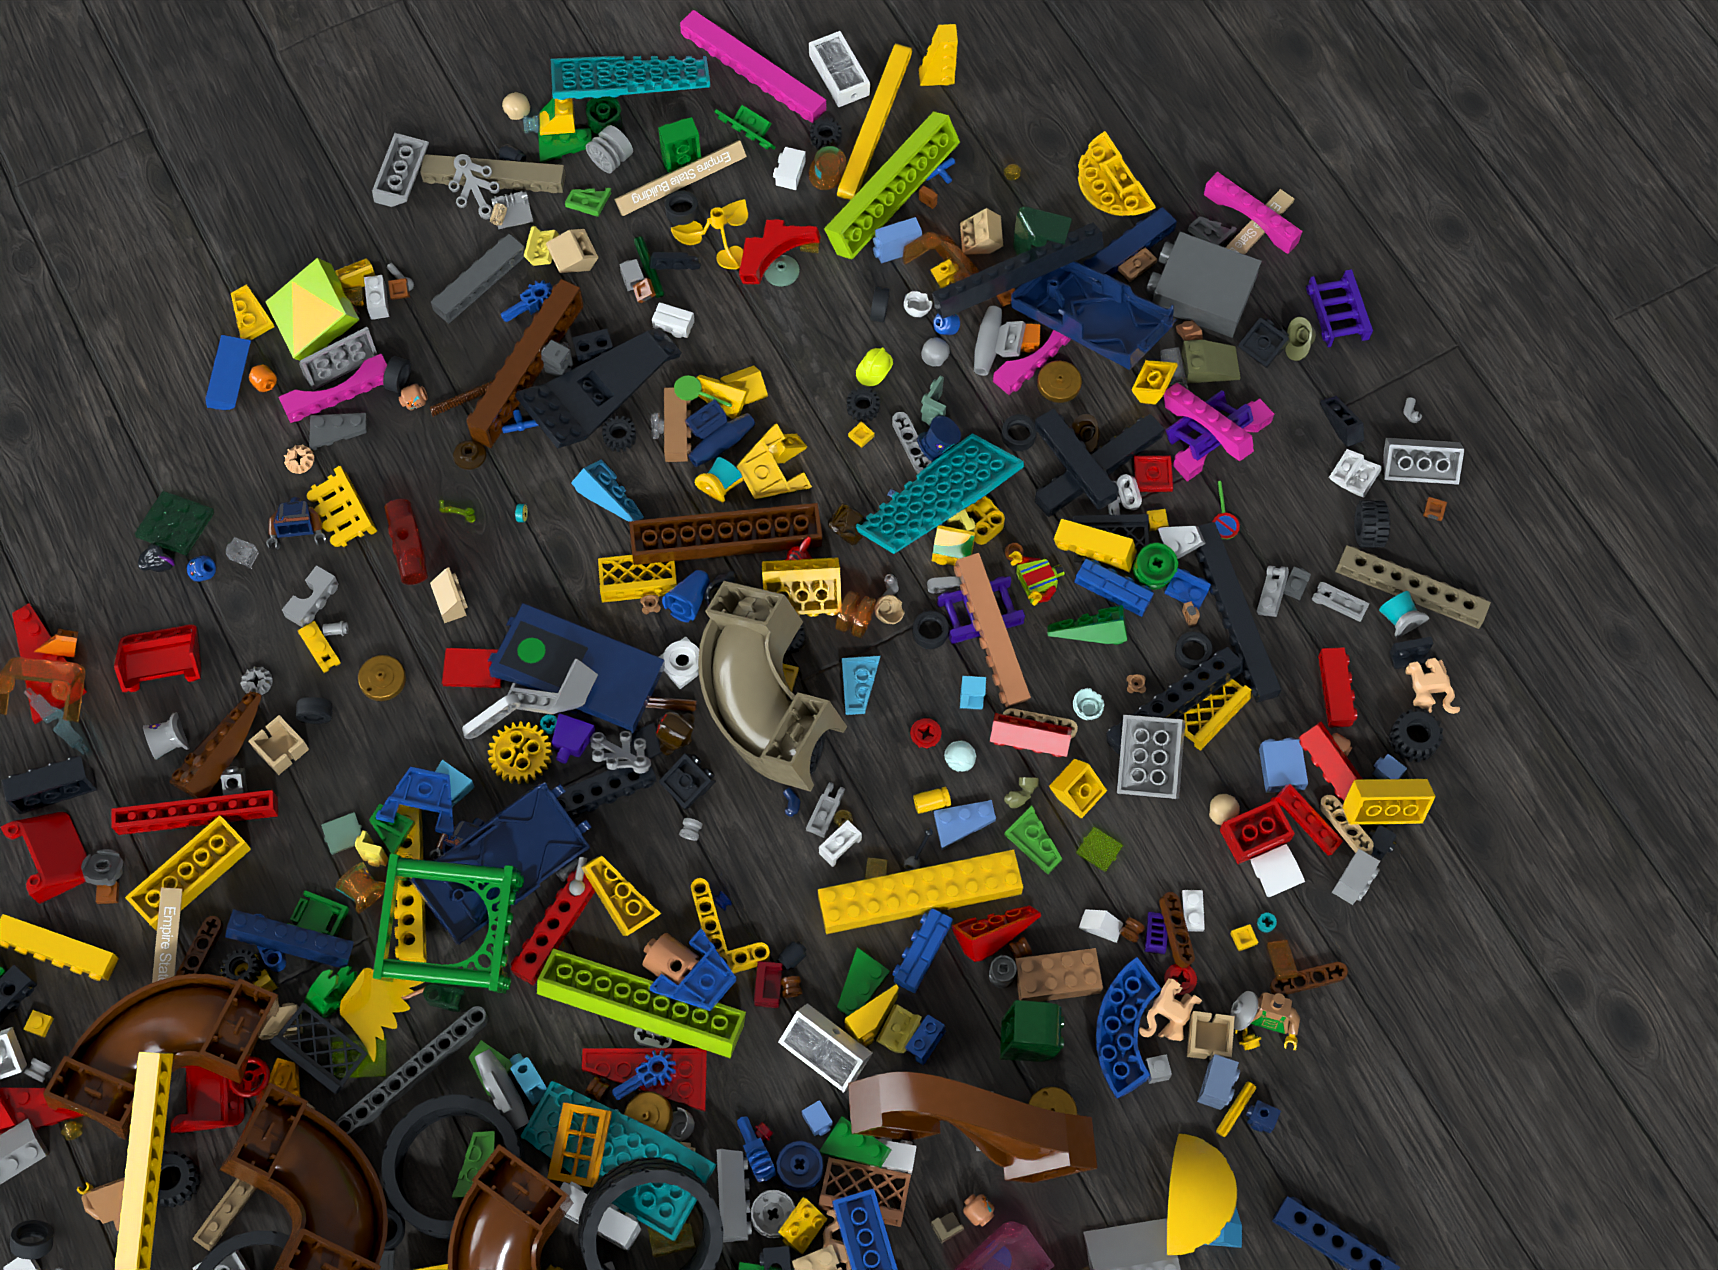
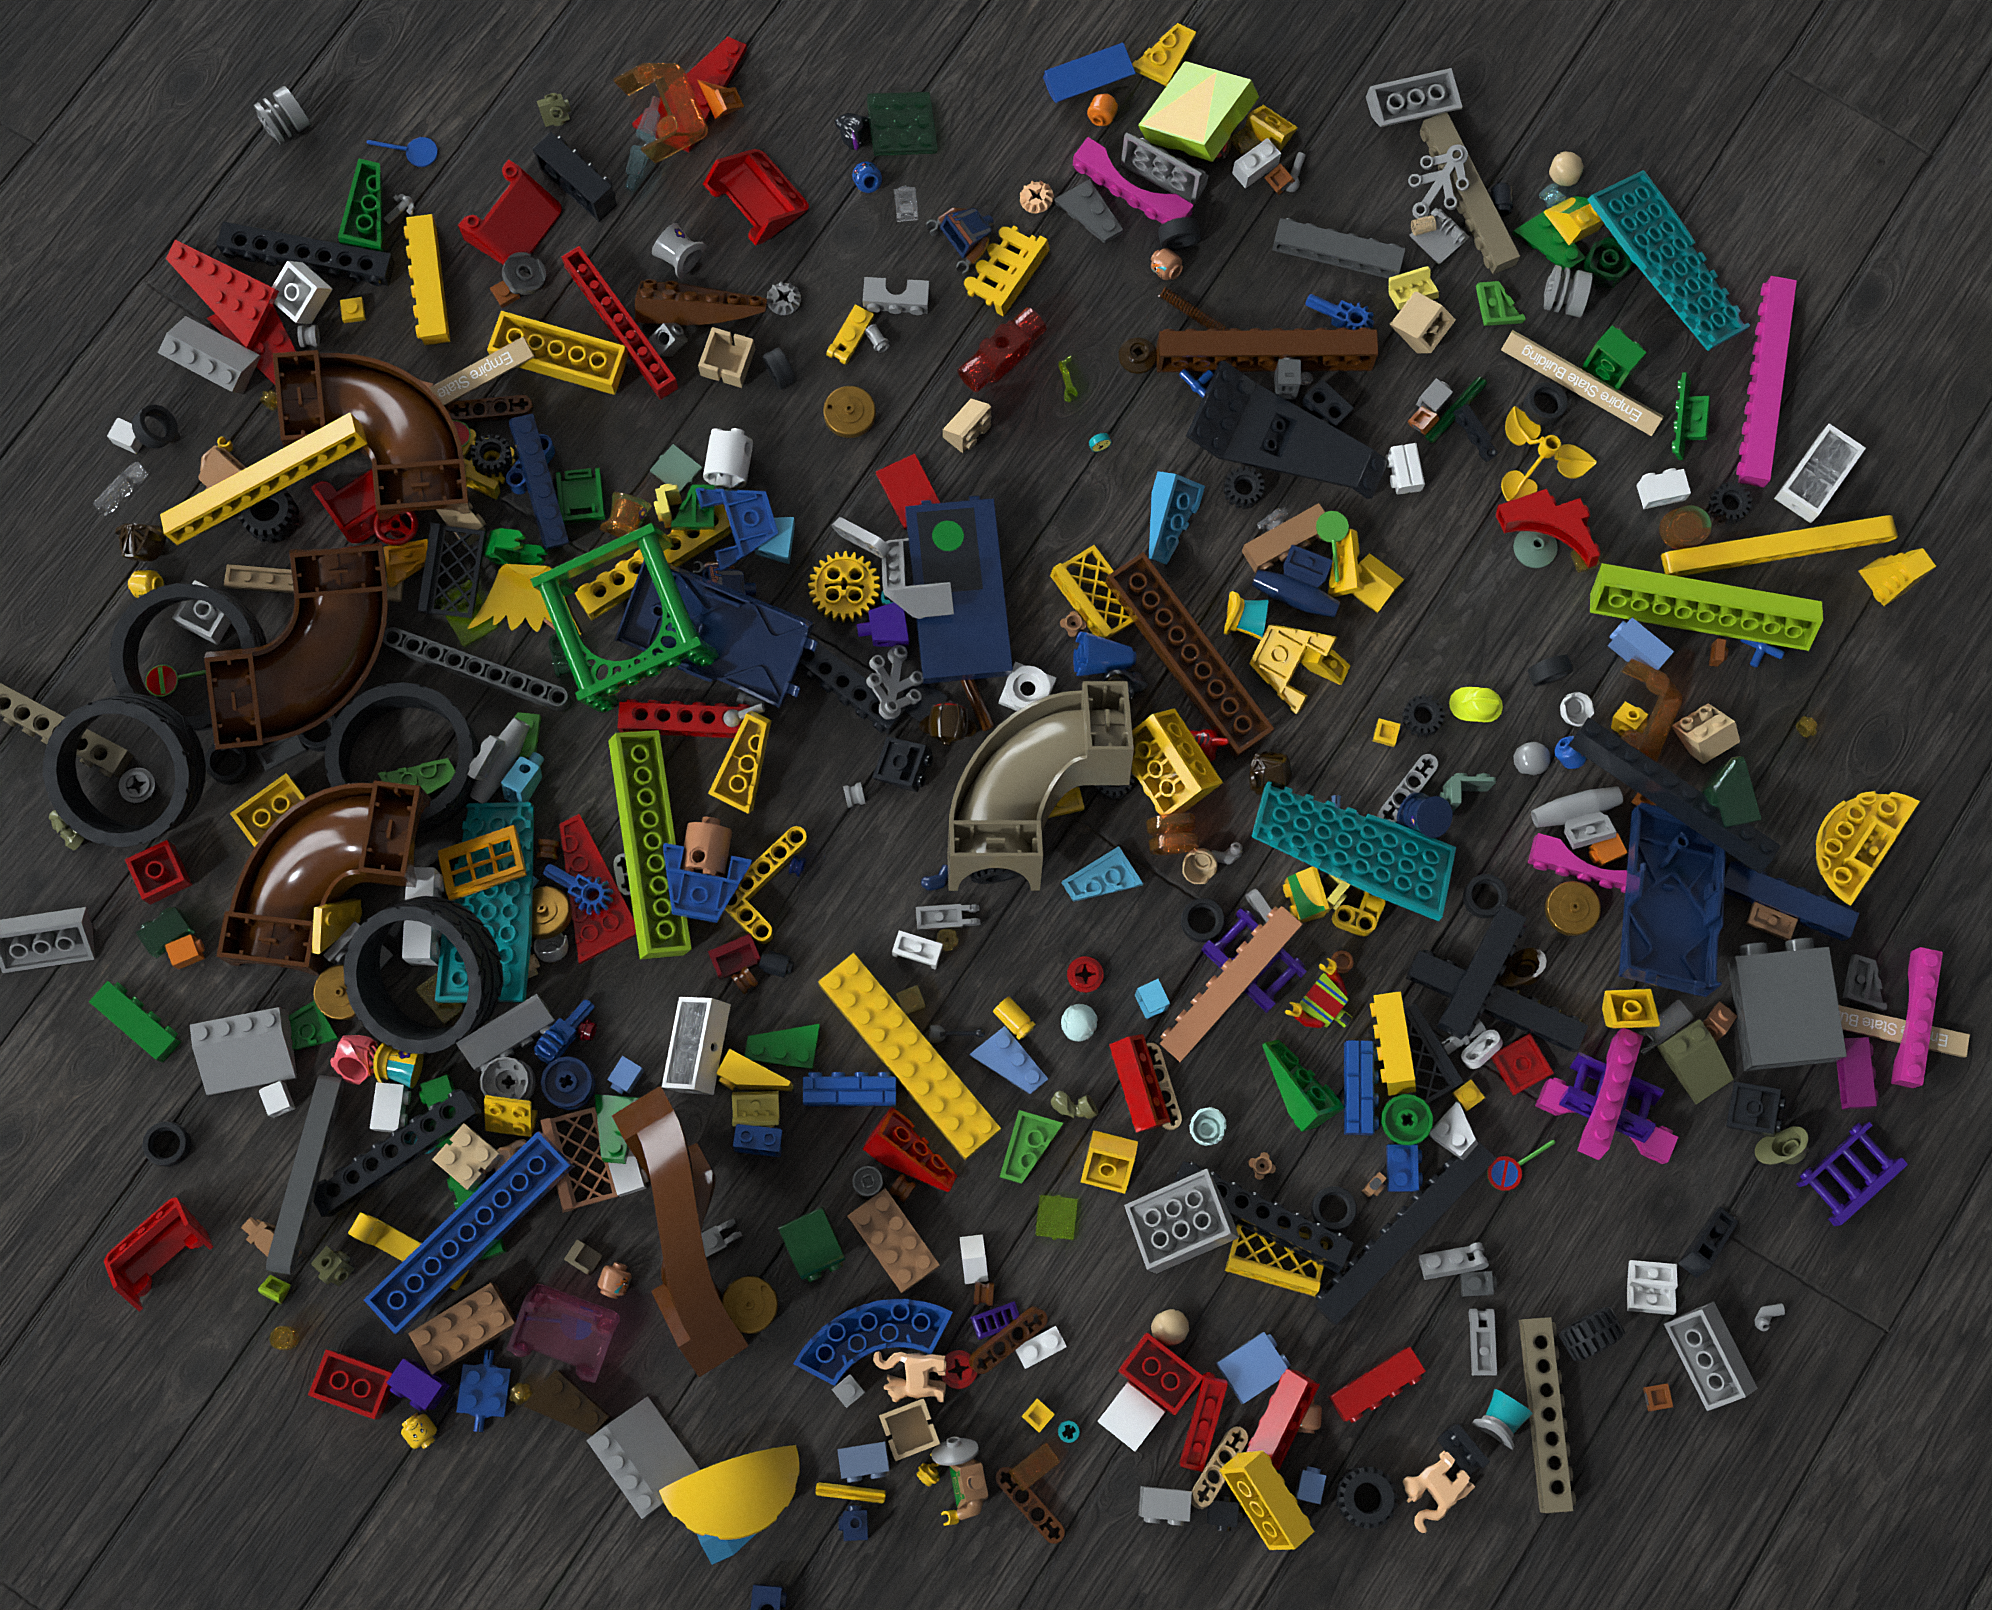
camera: 60 degrees right, 10 degrees up
none -> white cylinder [703,428,753,491]
none -> magenta brick [1837,1037,1878,1110]

